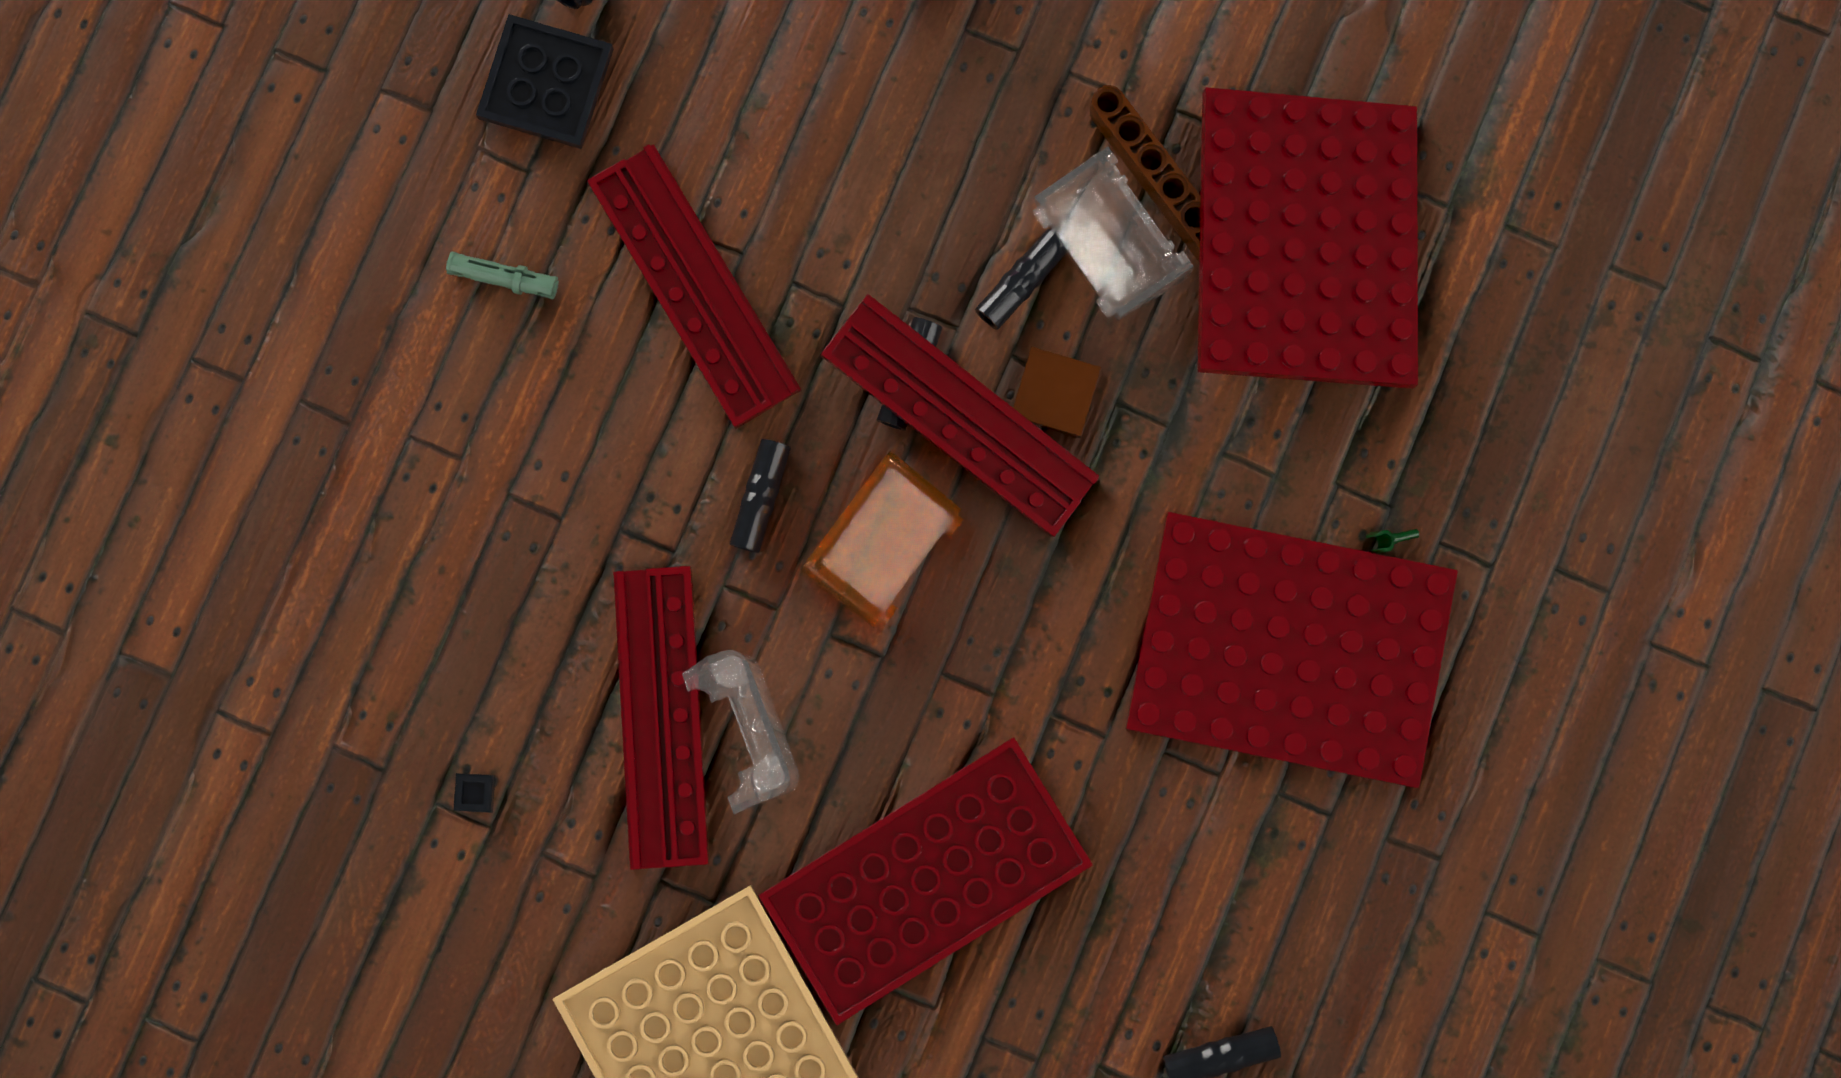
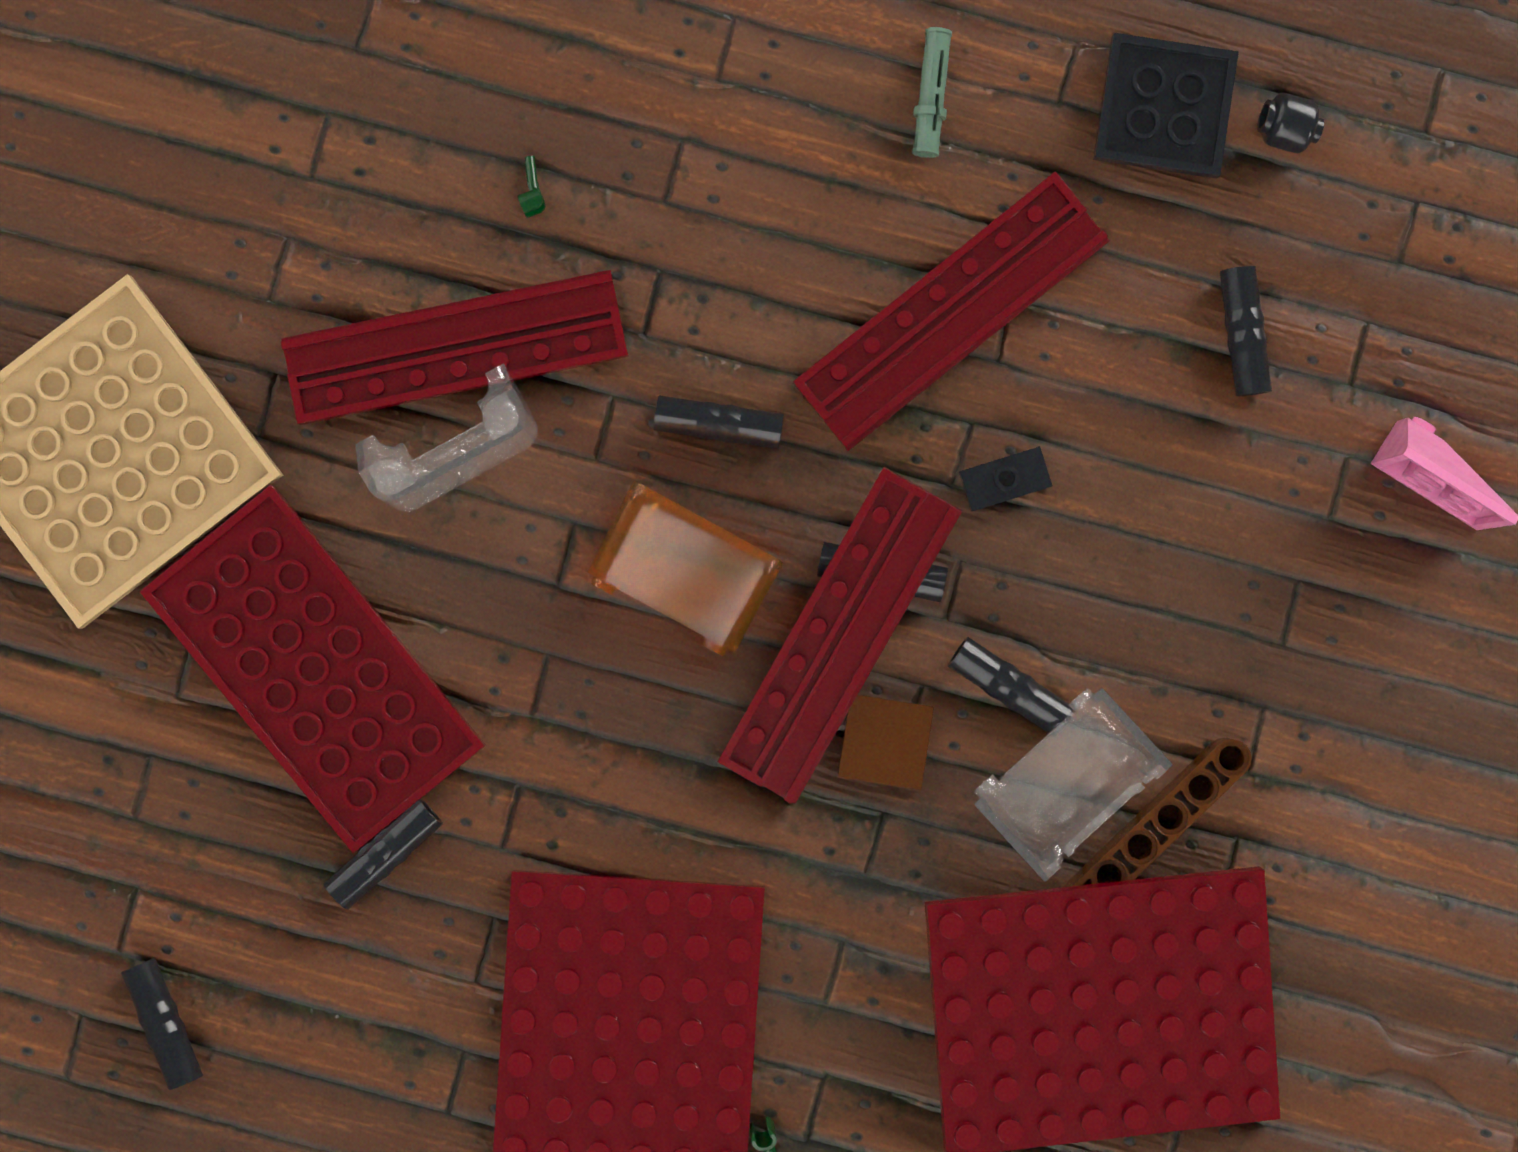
camera: 85 degrees right, 5 degrees up
black tile [453,773,495,813] -> none
none -> black axle [324,799,443,910]
none -> dark green hand [517,156,546,218]
none -> black plate [959,446,1053,512]
none -> black axle [1220,266,1272,397]

